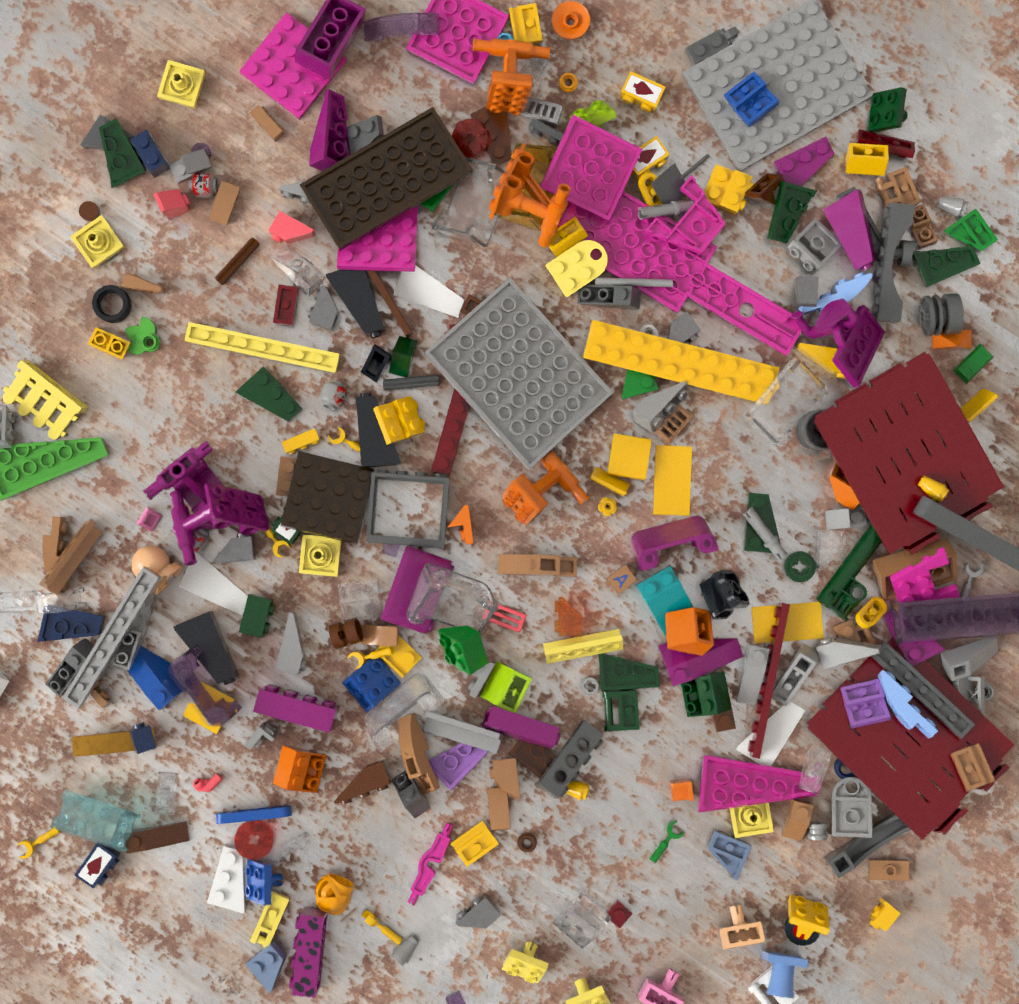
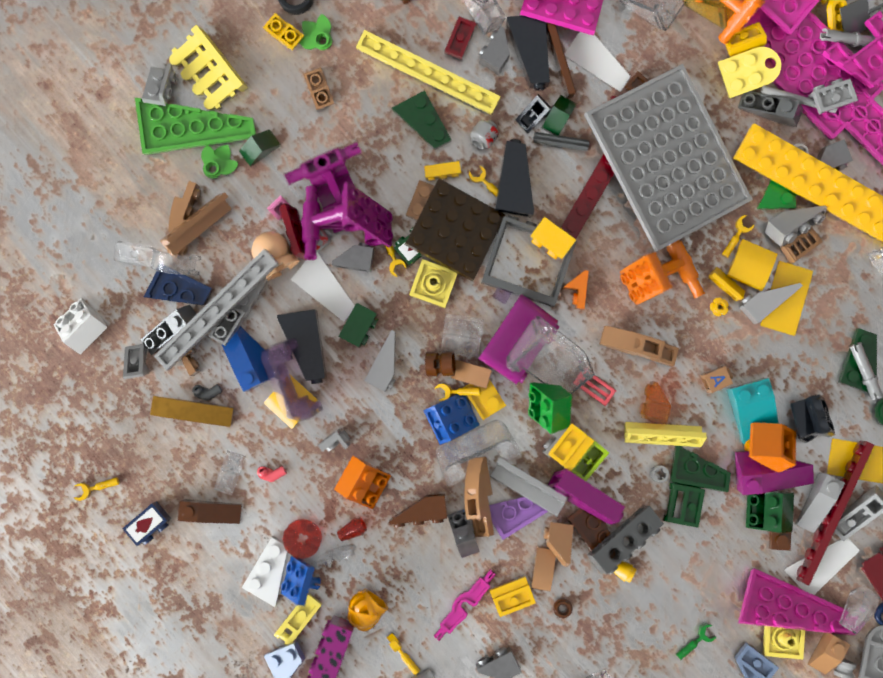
camera: 10 degrees right, 0 degrees up
clear light blue piece [50,789,141,853] -> none
dark blue brick [129,722,157,754] -> none
blue beam [215,805,292,824] -> none
magenta brick [253,684,340,733] -> none
yellow plate [373,396,425,445] -> none
magenta windscreen [631,516,719,571] -> none
orange panel [670,779,694,801] -> none
none -> light grey slope [123,344,149,379]
none -> dark grey arm [192,384,223,401]
none -> bright green plate [201,145,238,179]
none -> dark green slope [239,129,281,167]
none -> dark red plate [279,203,306,260]
none -> medium nougat slope [304,67,334,110]
none -> clear red cone [337,517,367,542]
none -> yellow brick [530,217,576,260]
none -> yellow plate [548,424,595,471]
none -> yellow piece [722,215,754,258]
none -> light grey slope [739,283,803,325]
none -> light grey bracket [808,78,858,114]

